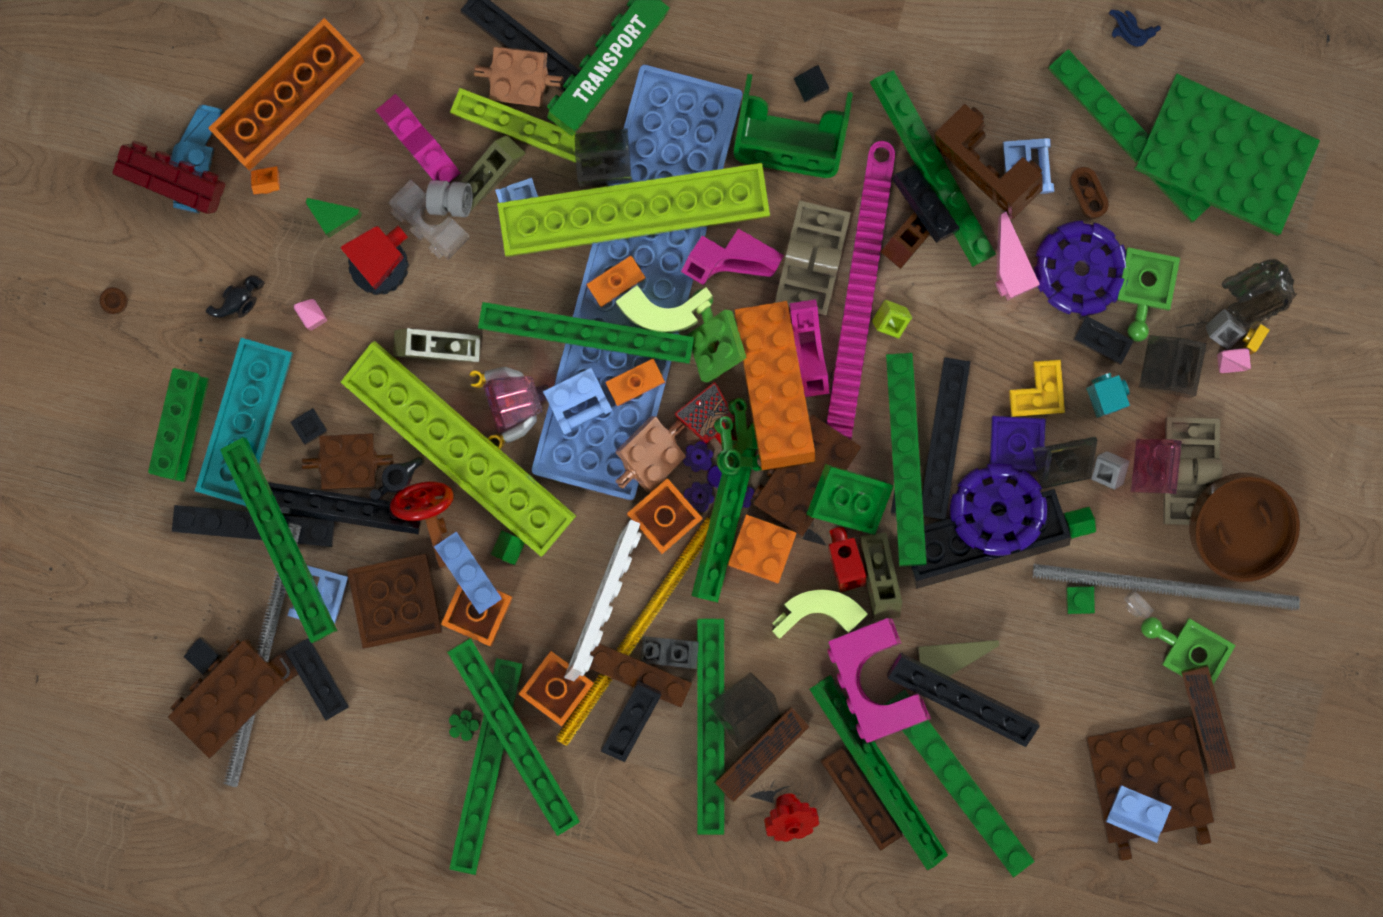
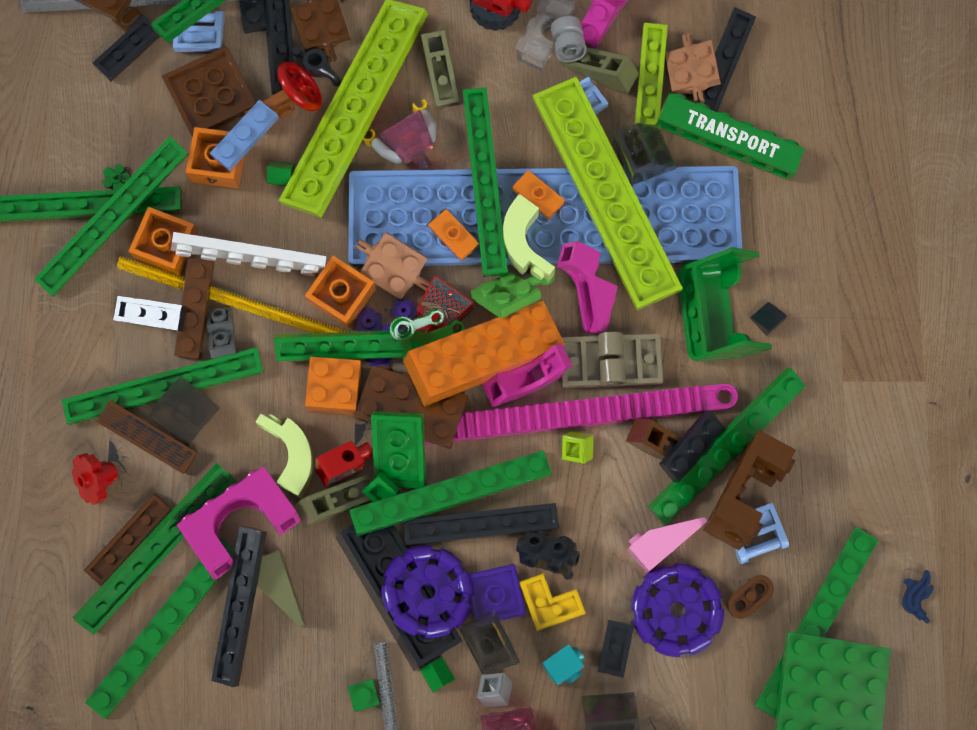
camera: 80 degrees right, 10 degrees down
light blue plate [543,368,612,435] -> none
bright green plate [1117,247,1180,342] -> none
none -> green plate [362,472,399,502]
none -> black brick [516,530,580,580]

